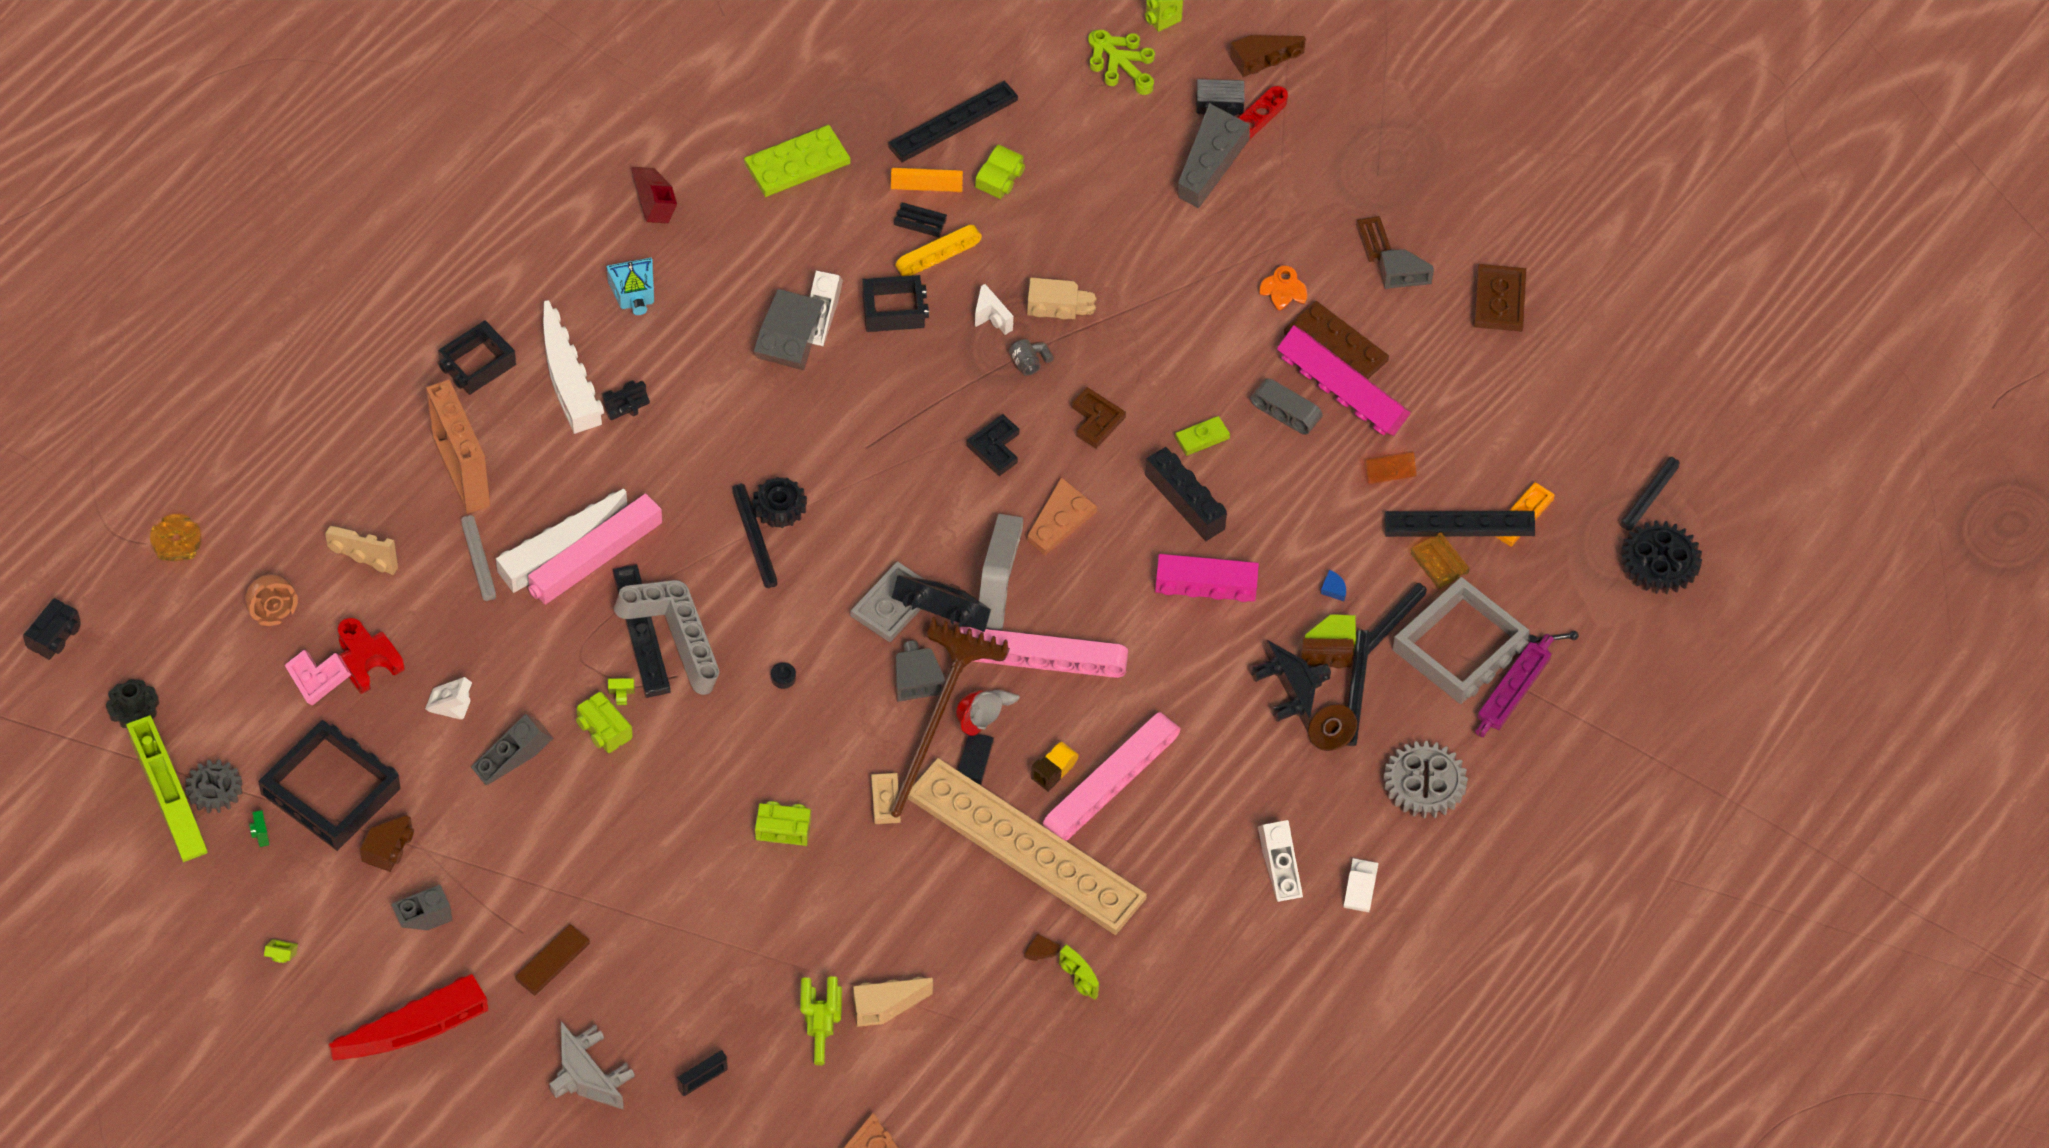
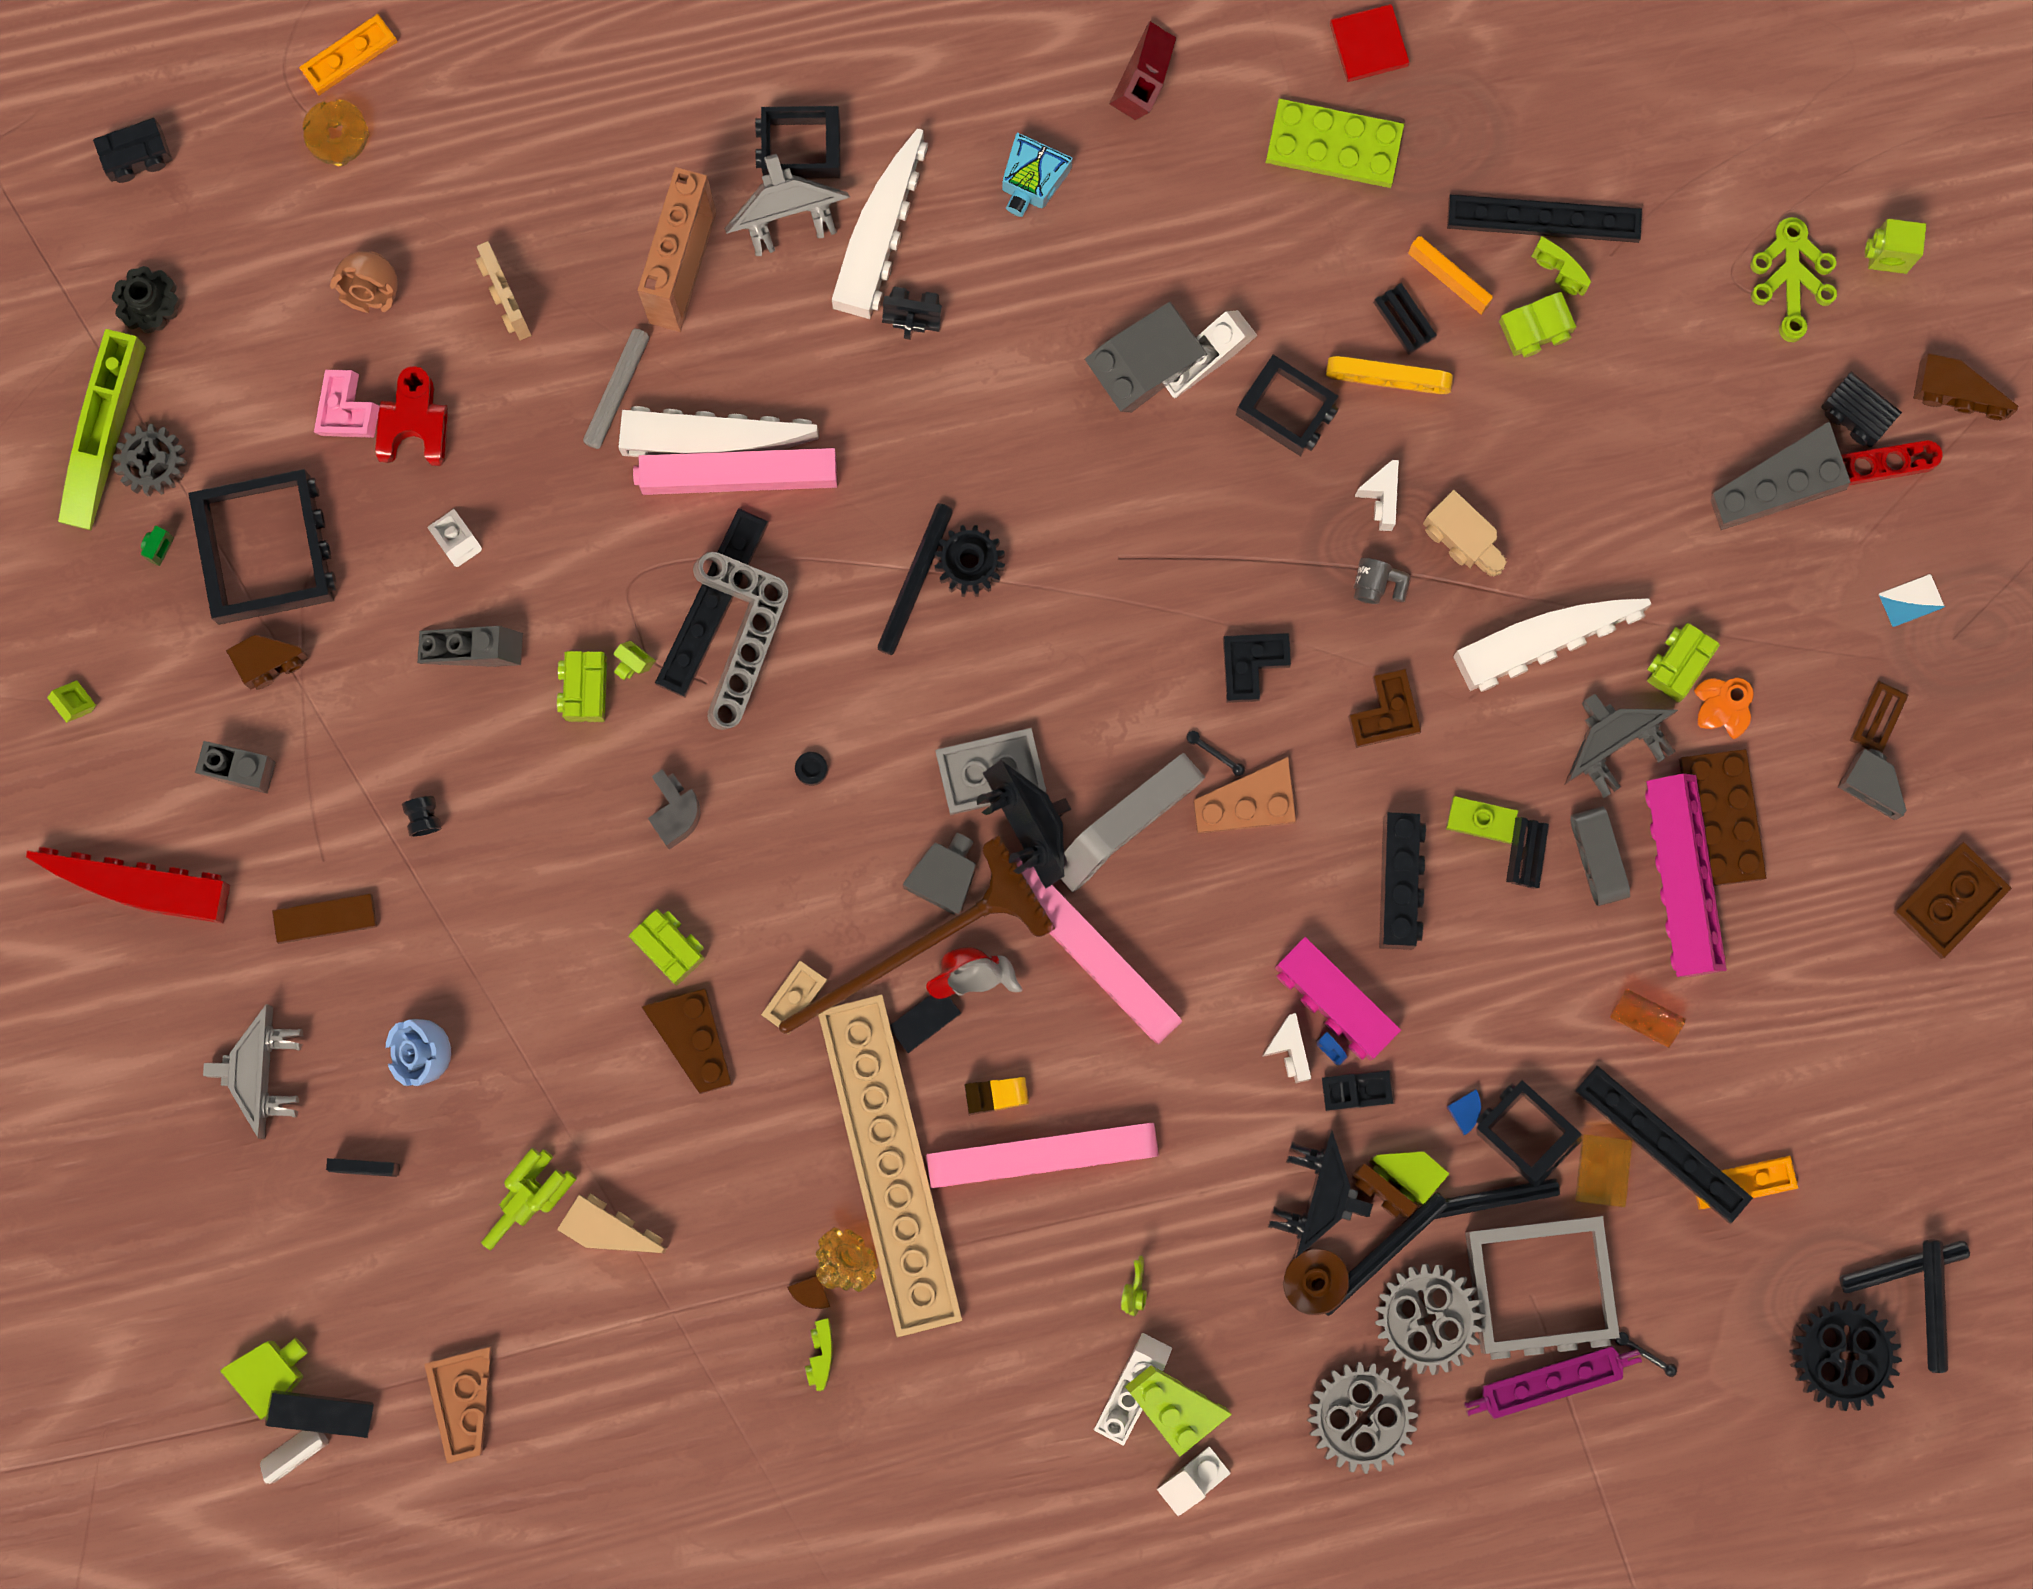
camera: 40 degrees right, 25 degrees up
none -> light orange tile [299,14,398,96]
none -> light blue cylinder [386,1019,451,1086]
none -> black wheel [402,796,442,837]
none -> reddish brown wing [641,989,732,1094]
none -> flat silver brick [648,769,700,849]
none -> light grey connector [724,154,850,256]
none -> clear yellow plant [816,1227,878,1292]
none -> lime plate [1121,1256,1147,1316]
none -> lime wing [1125,1365,1232,1457]
none -> black hinge [1187,731,1245,776]
none -> white slope [1262,1013,1311,1083]
none -> blue tile [1316,1032,1348,1066]
none -> black slope [1322,1070,1395,1111]
none -> red tile [1330,4,1410,83]
none -> light grey gear [1375,1264,1486,1375]
none -> white slope [1453,598,1651,692]
none -> black window [1476,1080,1582,1189]
none -> black tile [1506,817,1549,889]
none -> lime slope [1531,236,1591,296]
none -> dark grey connector [1565,694,1678,798]
none -> lime brick [1647,623,1720,703]
none -> sticker [1879,574,1945,627]
none -> black axle [1923,1239,1948,1373]

